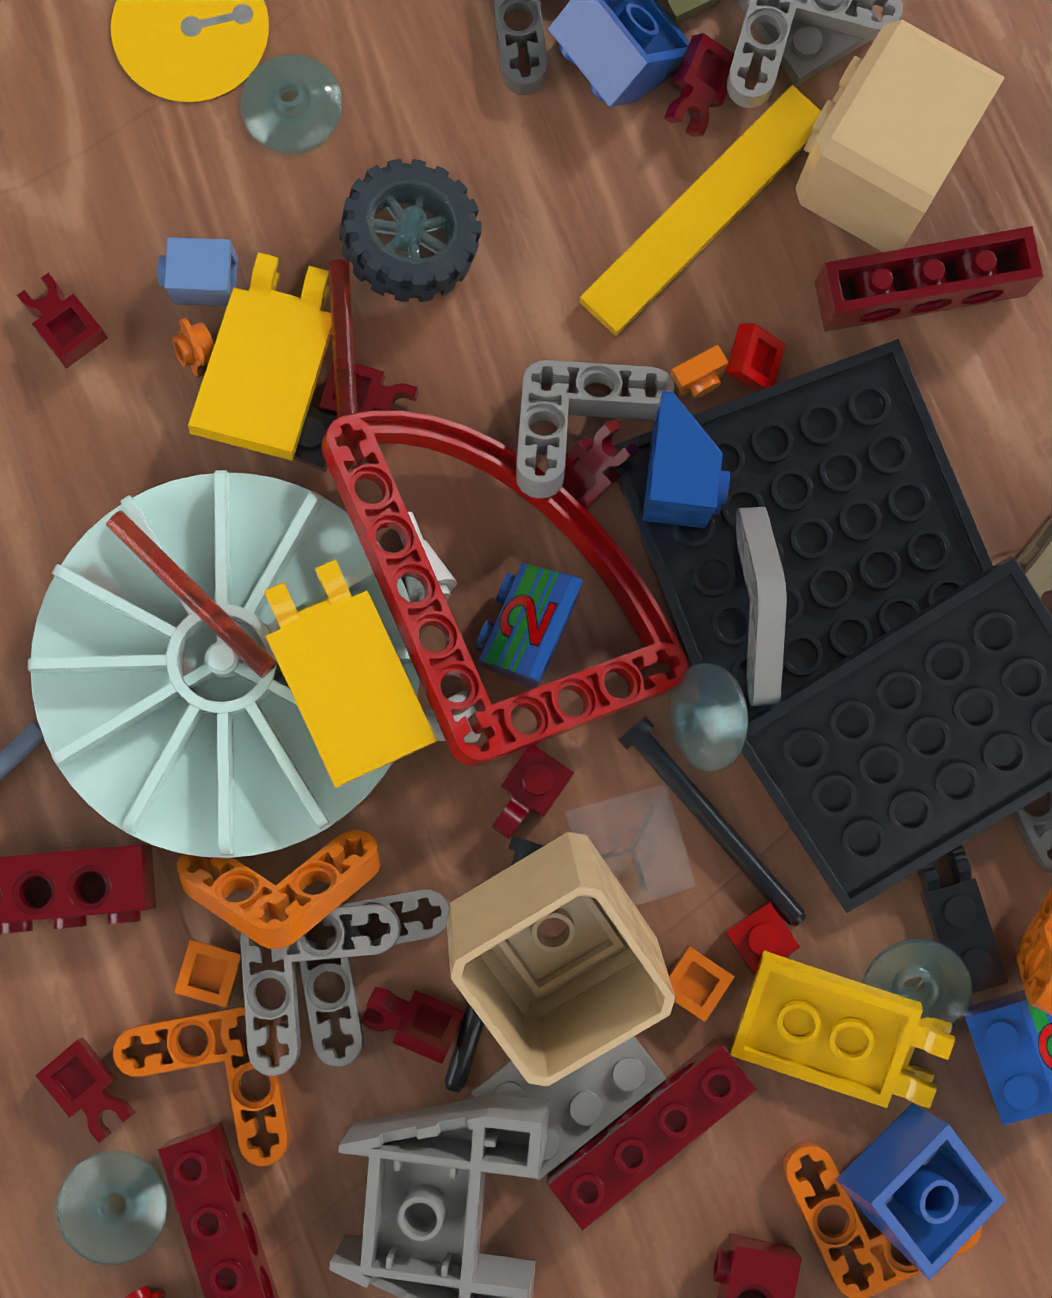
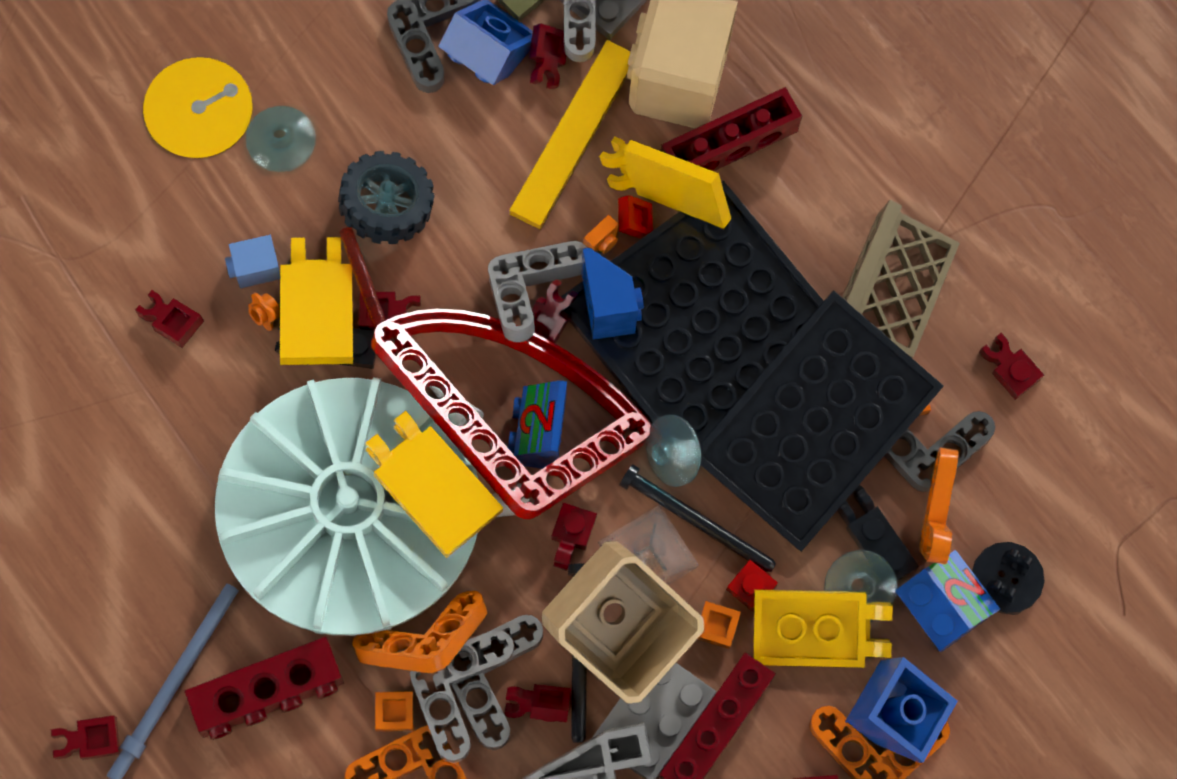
camera: 20 degrees left, 10 degrees down
clear red bar [106,510,277,678] -> none
light grey beam [736,507,787,706] -> none
none -> yellow tile [599,137,731,229]

